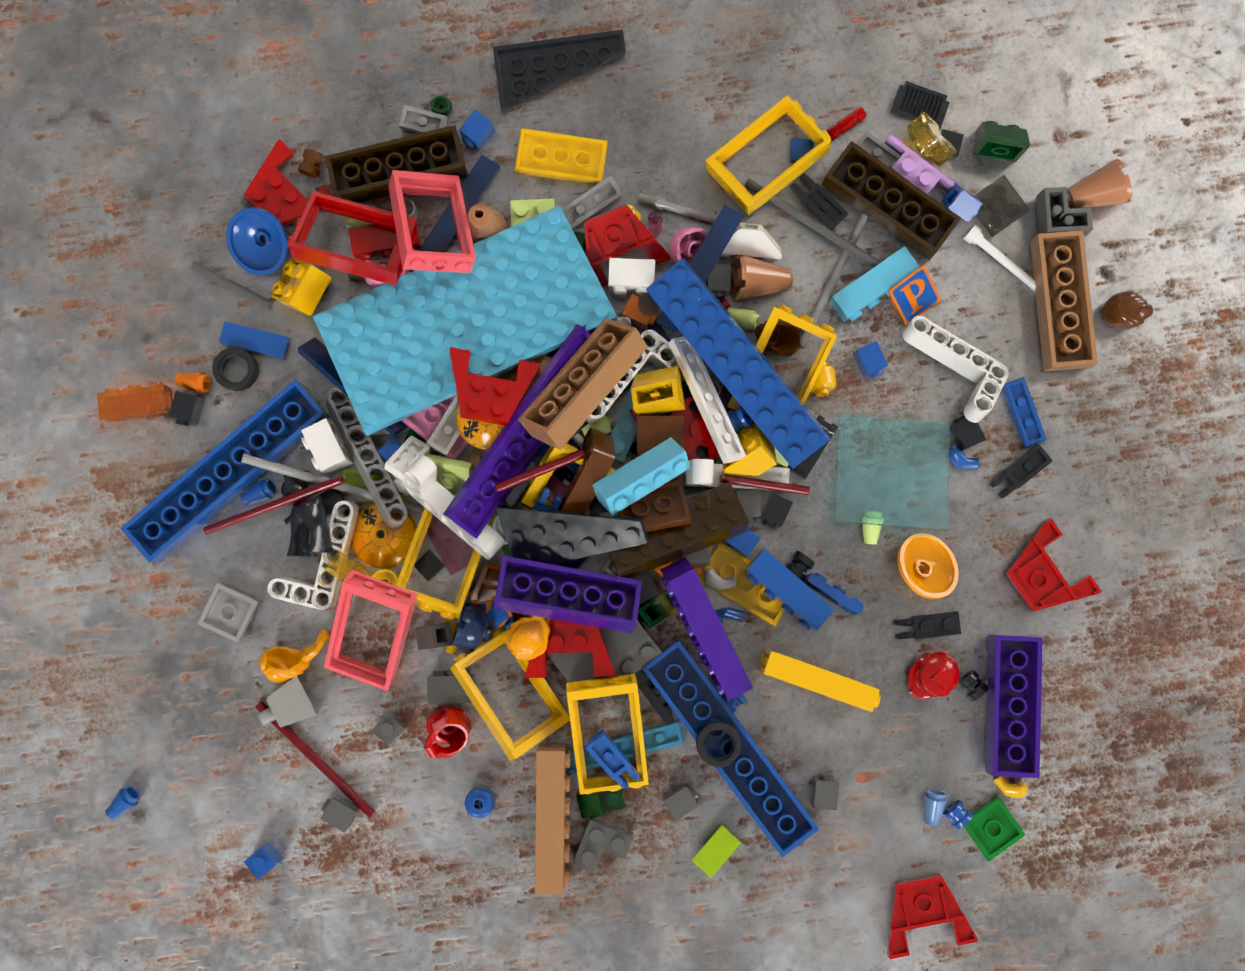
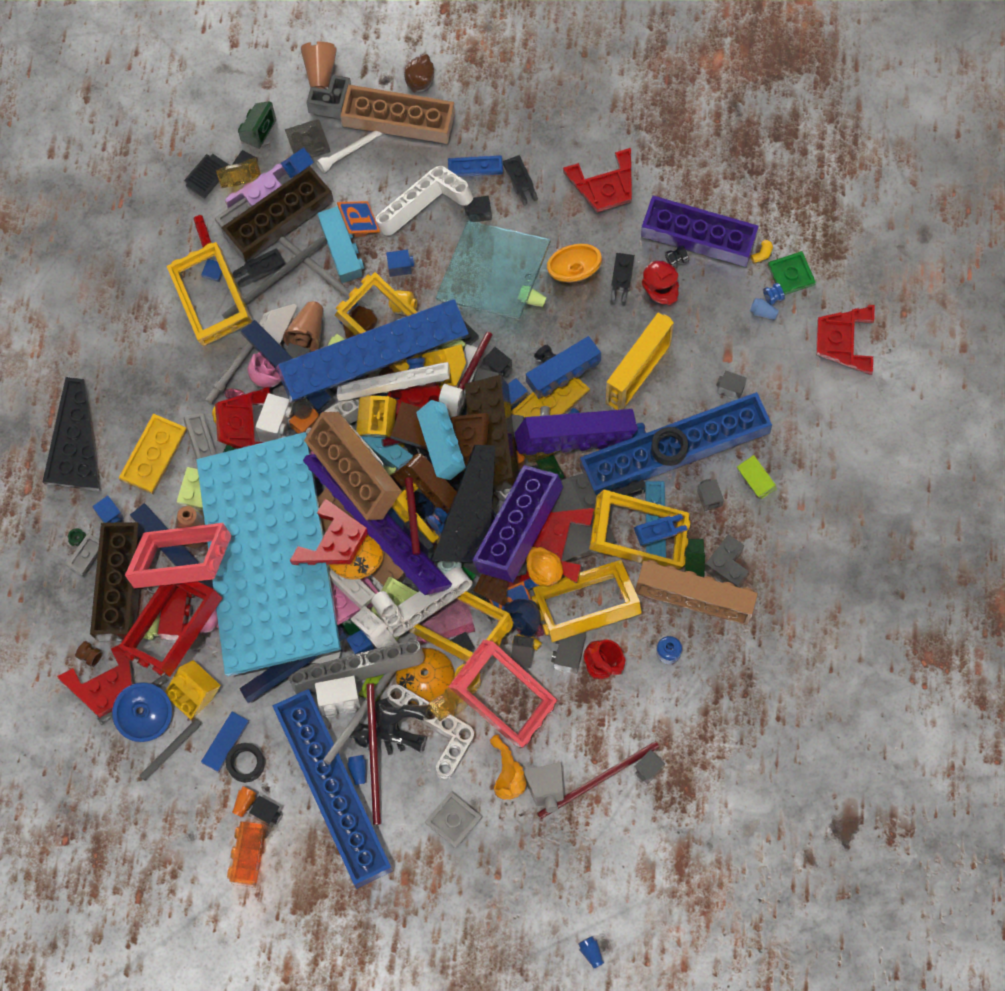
camera: 75 degrees left, 15 degrees down
blue brick [244,842,283,880] -> none
dark grey brick [371,711,408,746] -> none
blue hinge [803,573,864,615] -> none
blue arm [948,445,979,469] -> none

